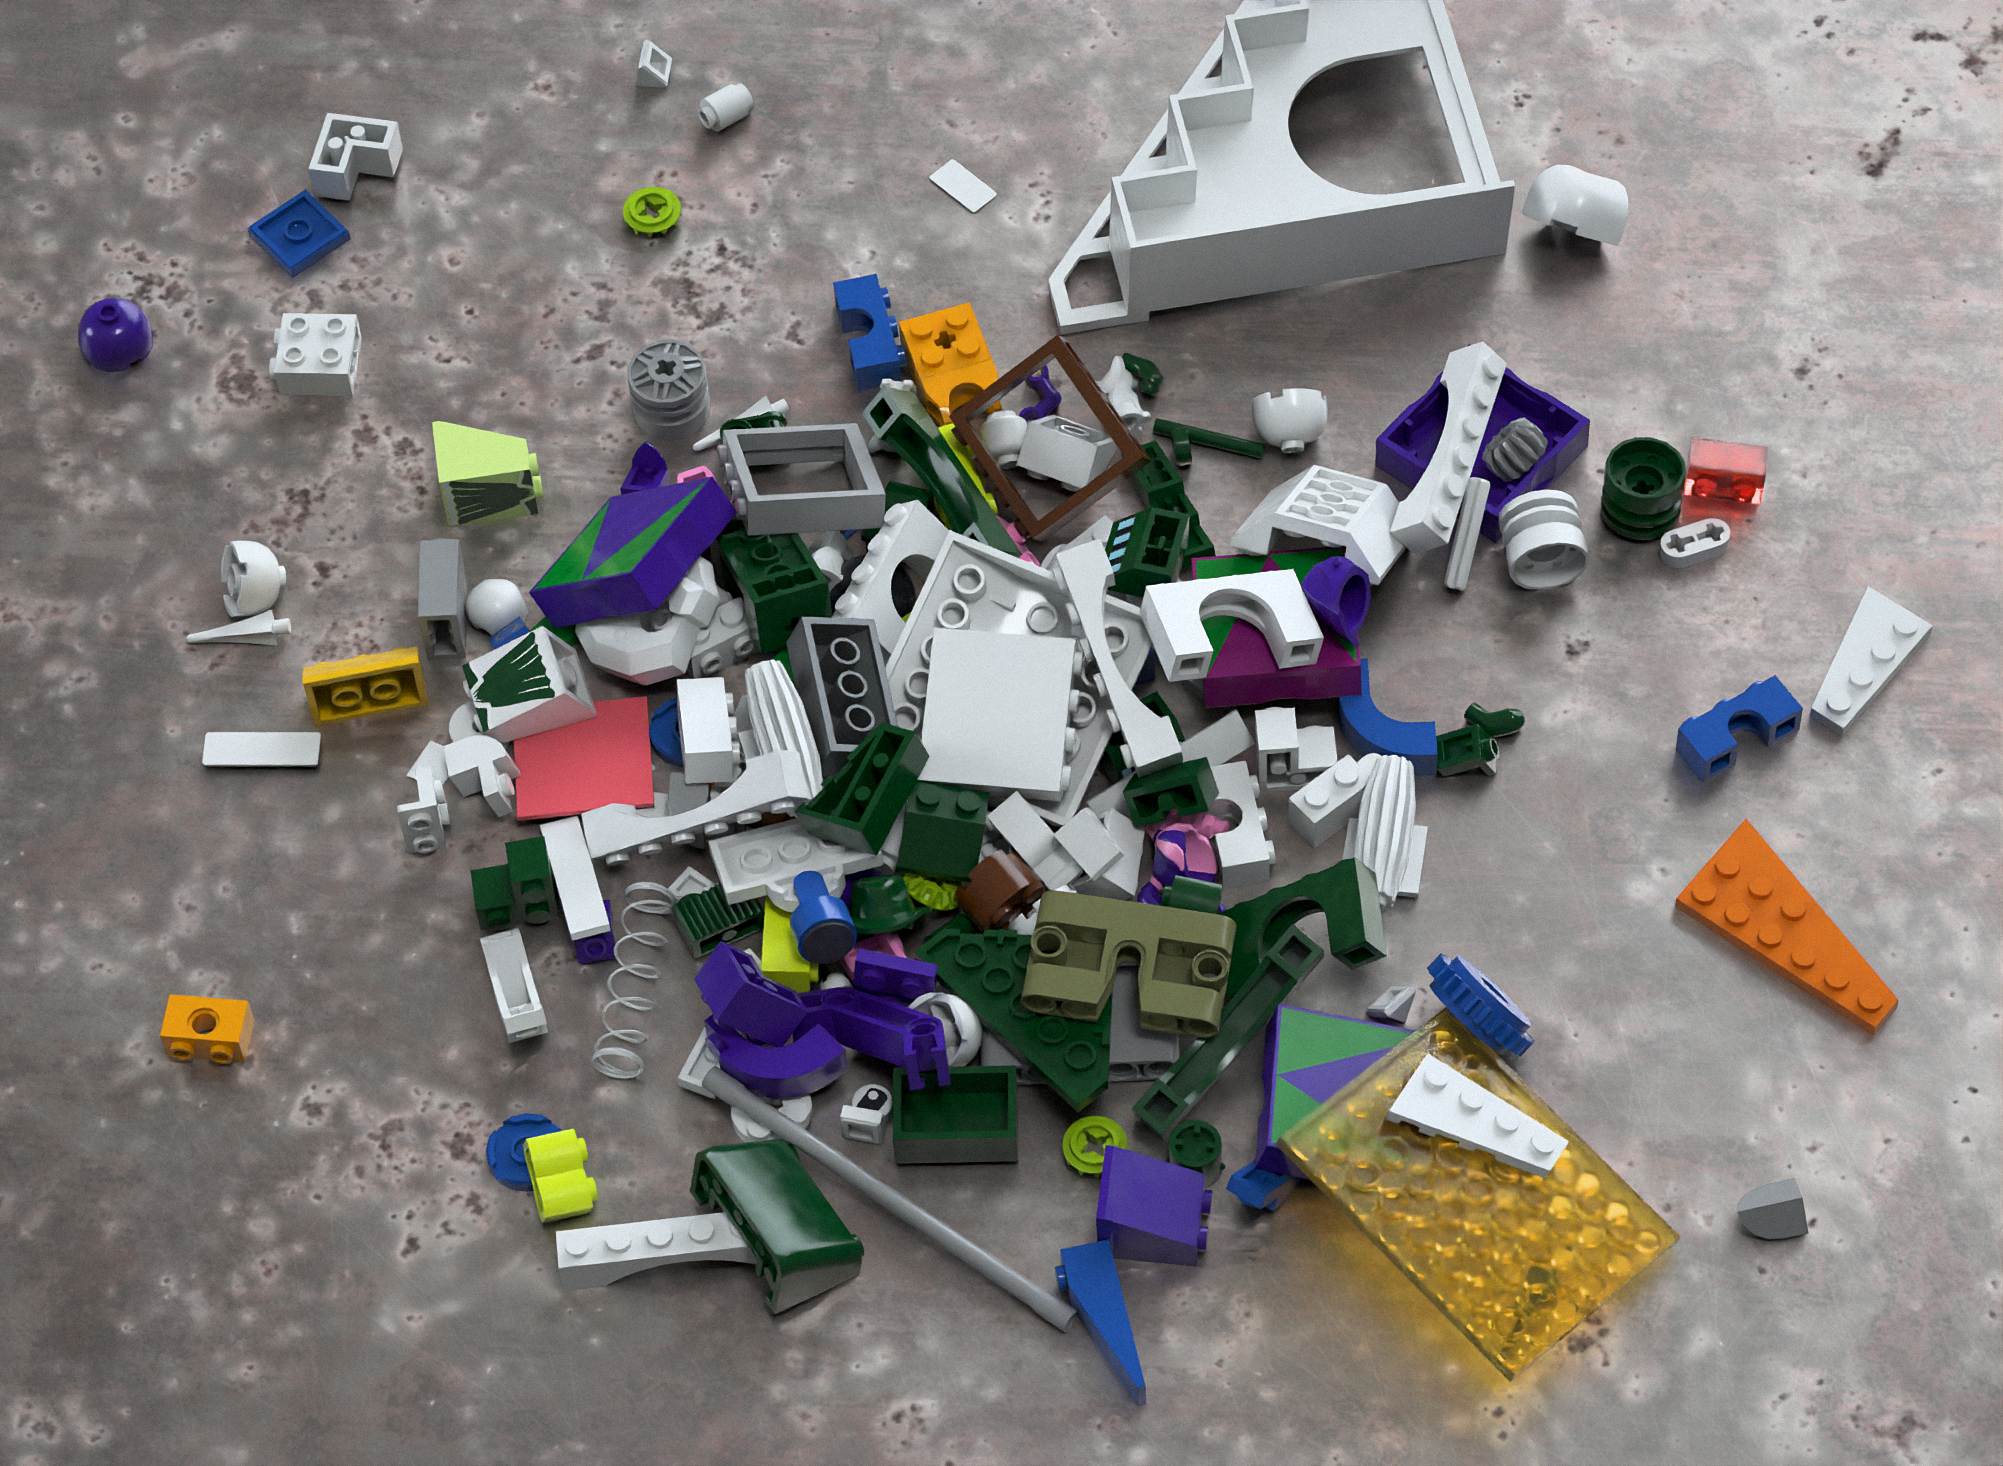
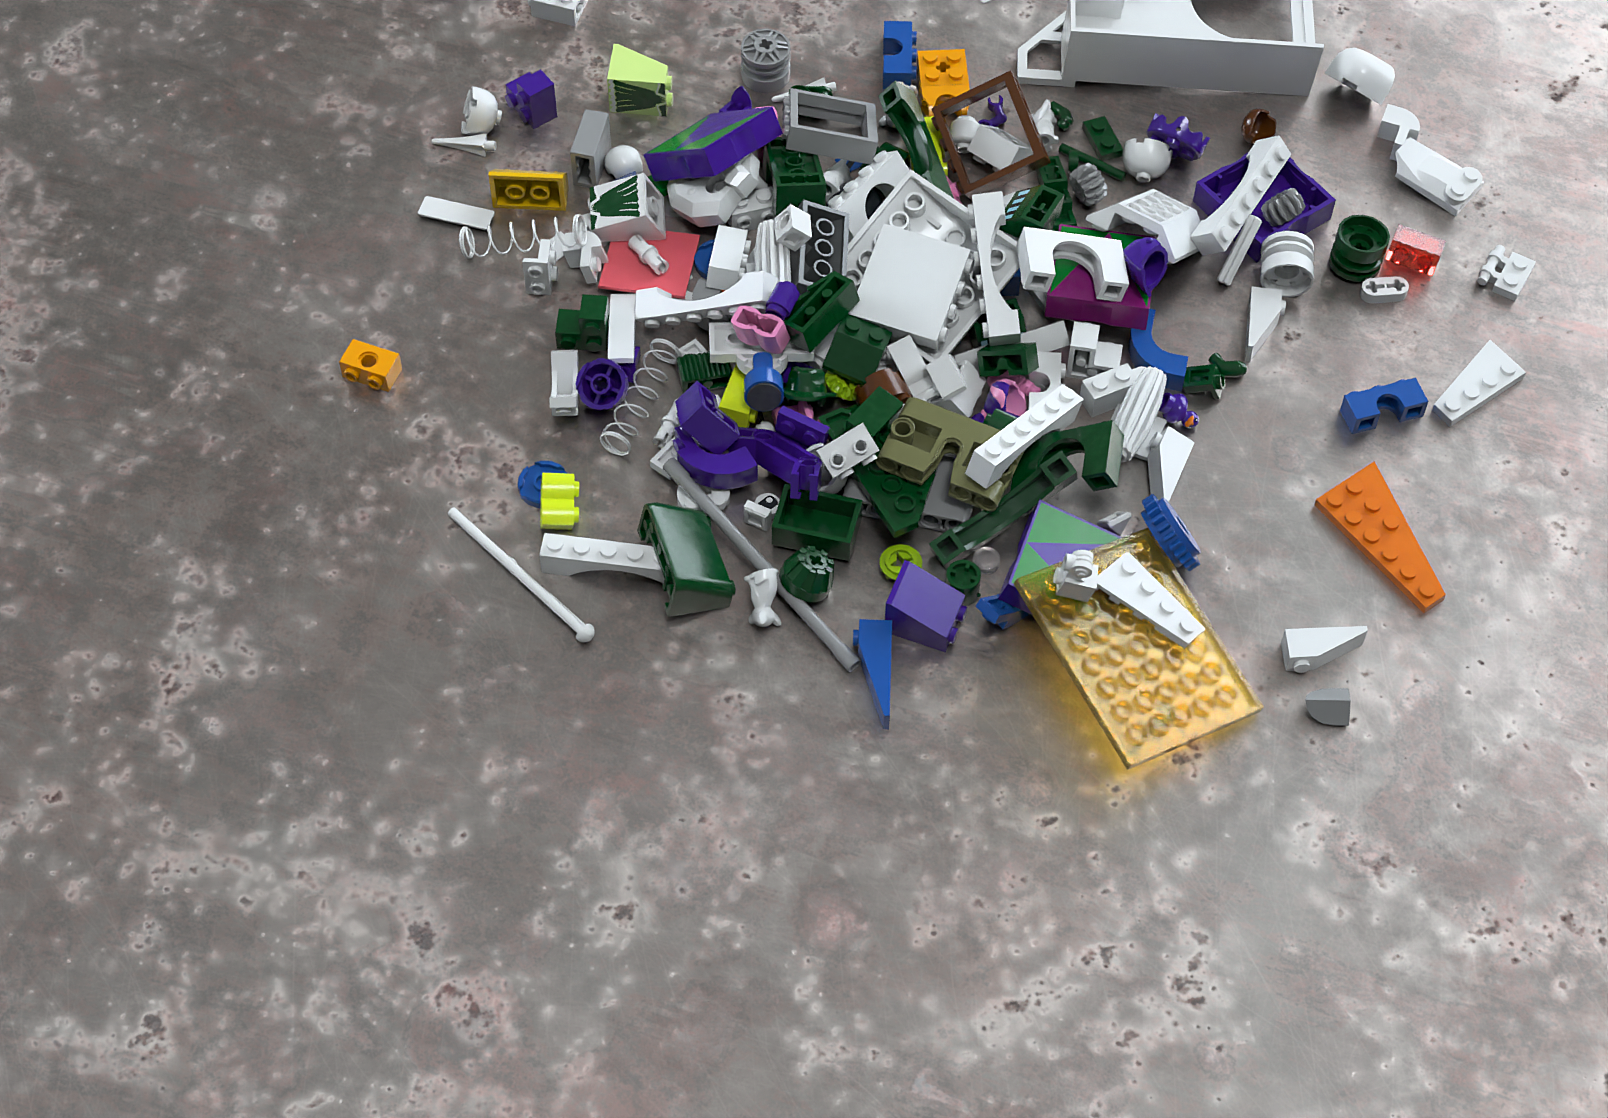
camera: 10 degrees right, 0 degrees up
none -> white bar [448,507,595,643]
none -> white piece [459,214,587,259]
none -> dark purple brick [505,69,558,129]
none -> dark purple cylinder [575,358,629,411]
none -> white pin [628,235,669,275]
none -> white pin [652,399,680,449]
none -> bright pink brick [730,306,790,354]
none -> white animal [744,568,781,627]
none -> dark purple brick [765,281,800,321]
none -> white brick [774,204,812,251]
none -> dark green piece [779,546,834,602]
none -> white brick [817,423,879,480]
none -> dark green panel [845,386,903,439]
none -> white arch [965,385,1084,489]
none -> clear tile [973,547,1000,574]
none -> white brick [1053,550,1098,602]
none -> light grey gear [1069,163,1107,207]
none -> dark green plate [1082,116,1123,161]
none -> dark purple plate [1146,113,1211,161]
none -> white slope [1147,426,1194,502]
none -> dark purple animal [1159,392,1199,429]
none -> reddish brown hair [1241,108,1277,145]
none -> white slope [1245,286,1286,362]
none -> white slope [1281,626,1368,673]
none -> white brick [1377,104,1420,161]
none -> white slope [1395,137,1484,217]
none -> white plate [1477,245,1536,301]

